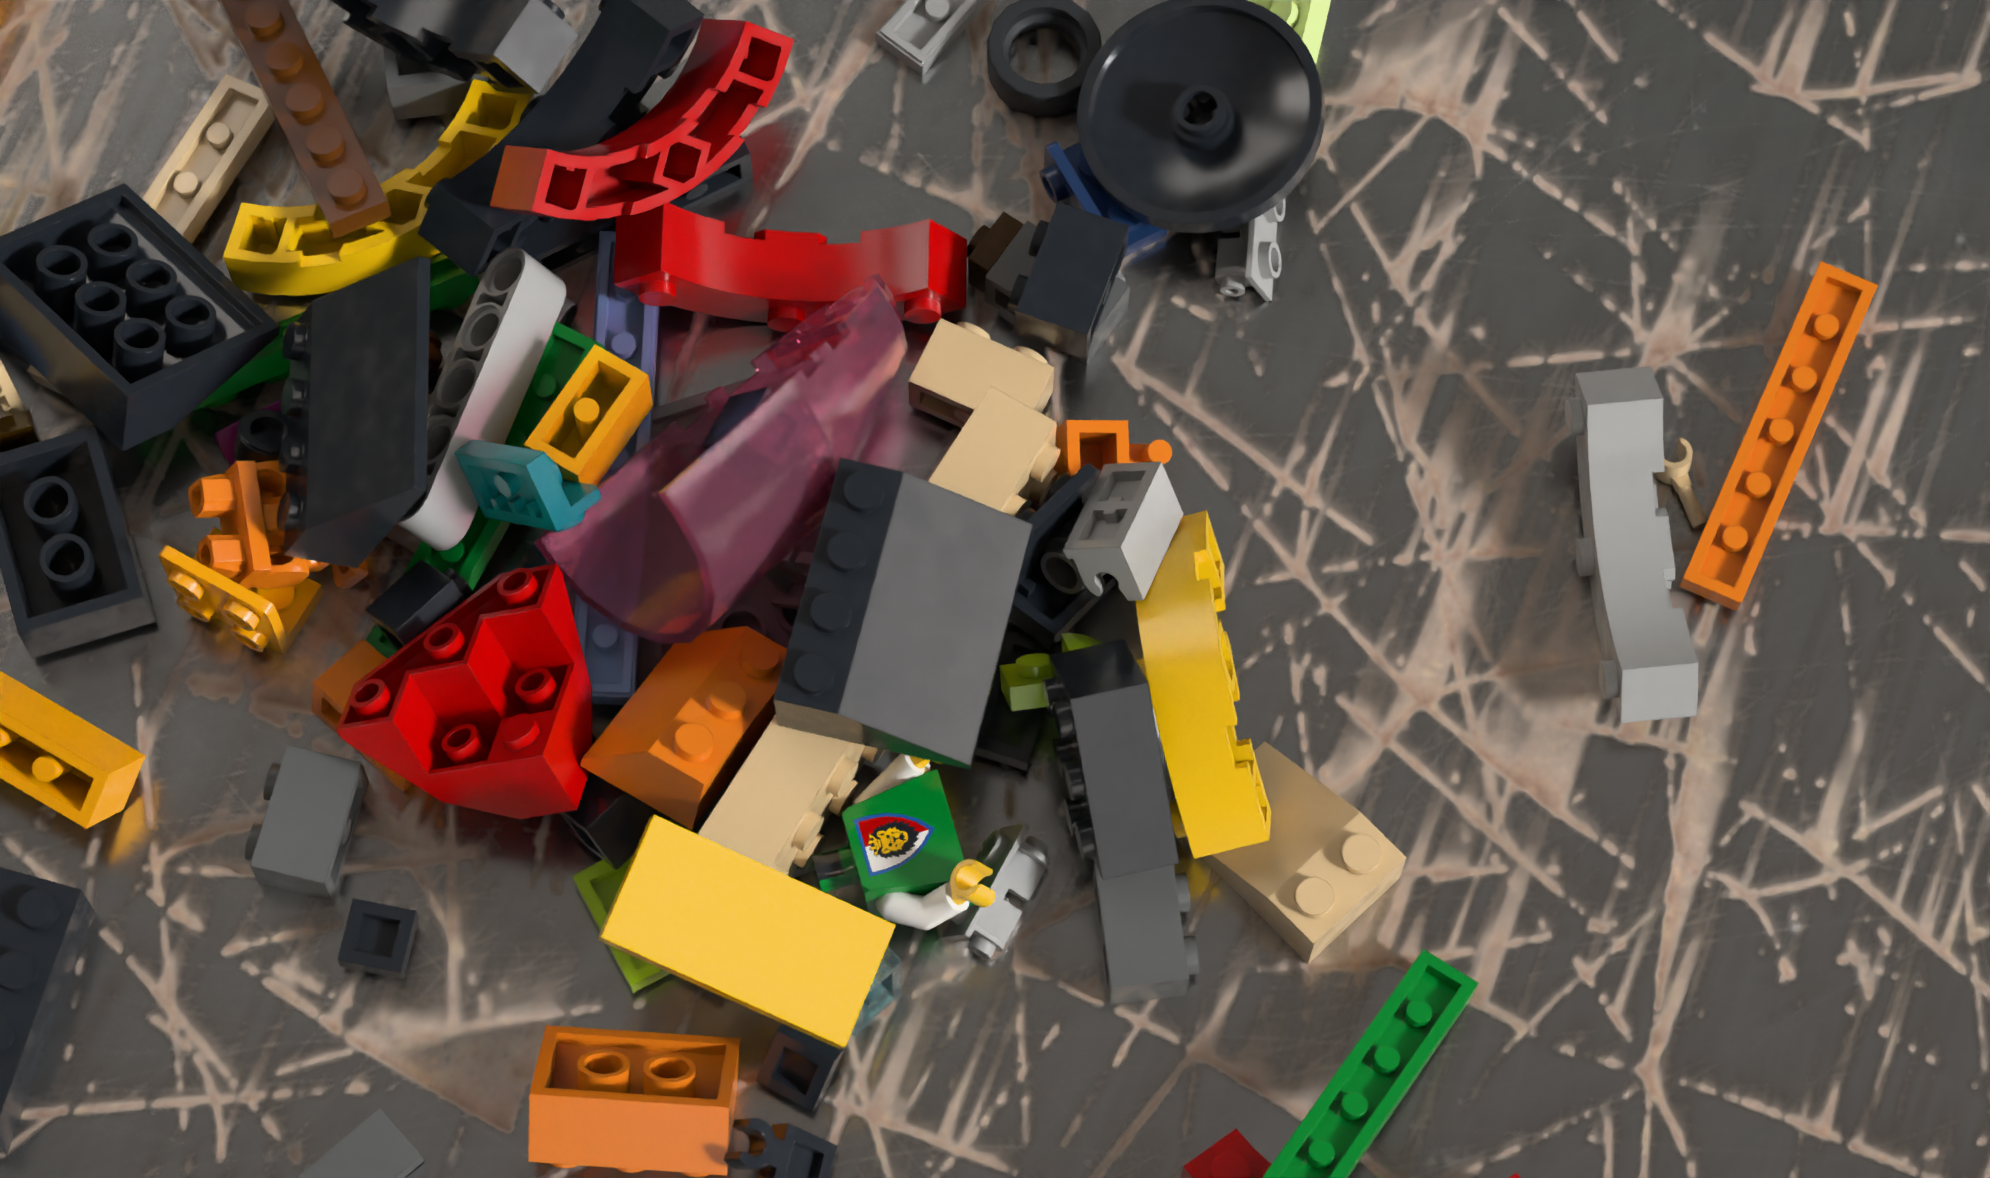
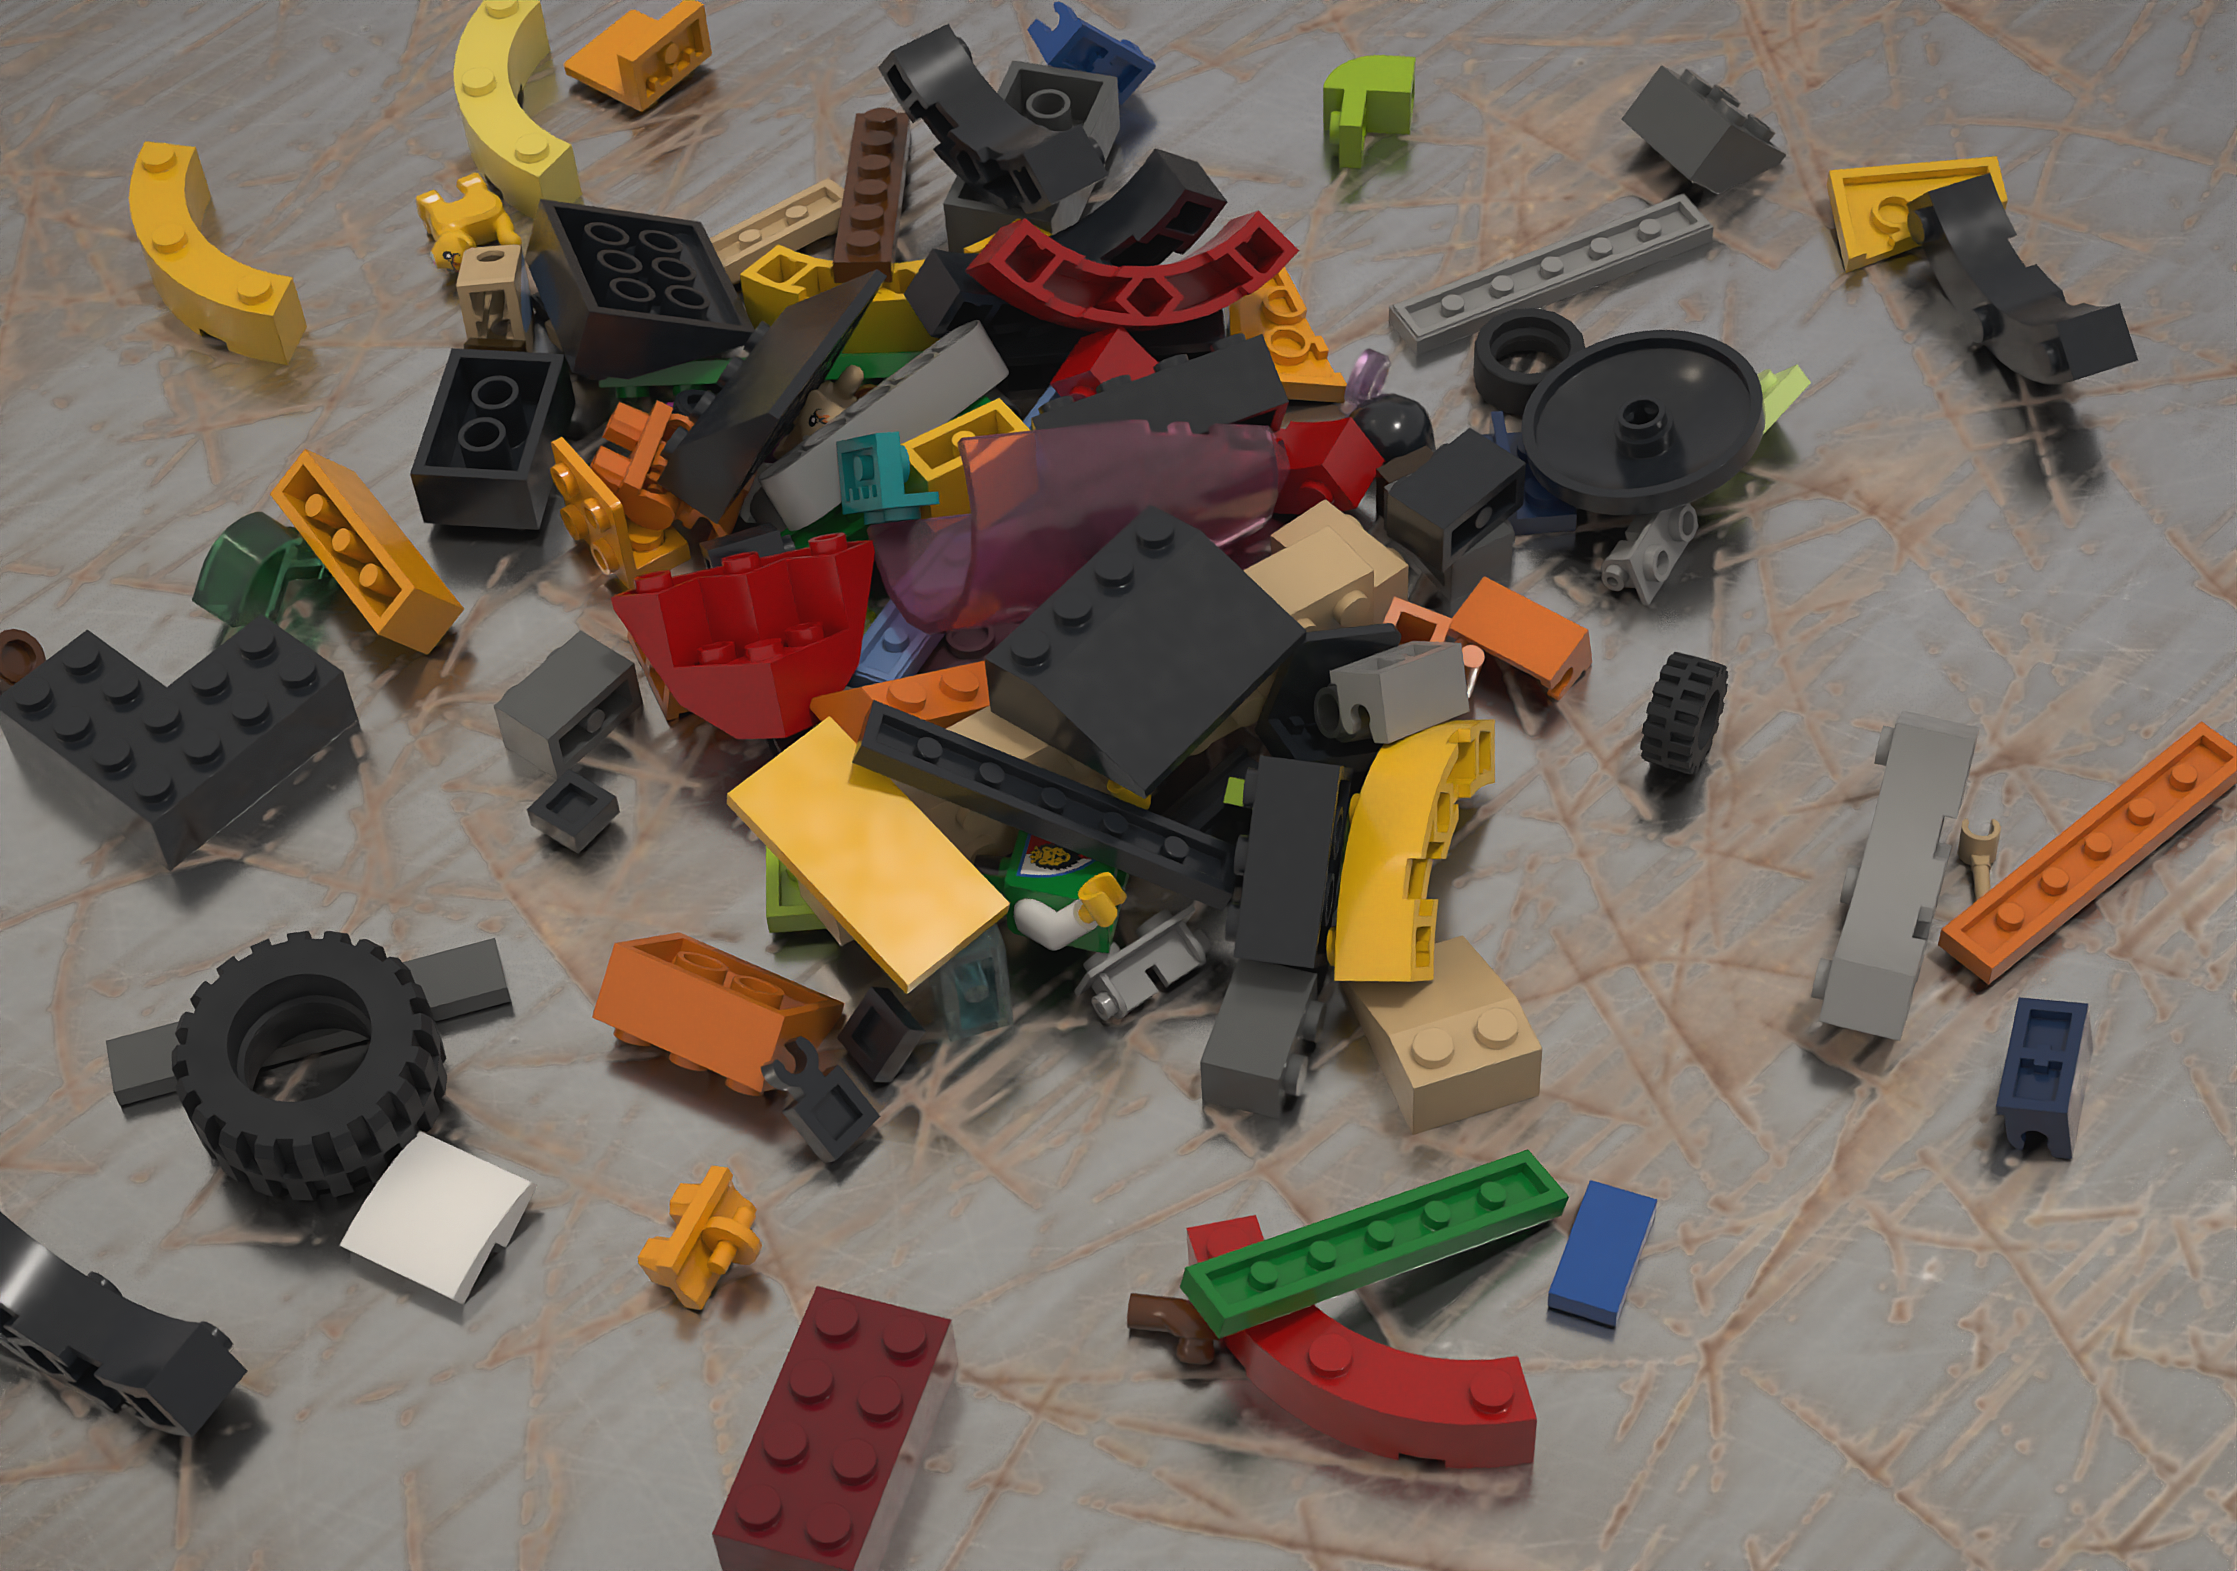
camera: 30 degrees right, 20 degrees down
none -> black plate [852,700,1237,911]
none -> black brick [1031,333,1289,512]
none -> light orange wing [1225,267,1348,403]
none -> clear purple tile [1344,348,1391,406]
none -> black hair [1348,393,1436,479]
none -> orange hinge [1448,576,1592,700]
none -> blue tile [1547,1180,1657,1326]
none -> black tyre [1640,652,1728,775]
none -> dark blue hinge [1996,997,2093,1159]

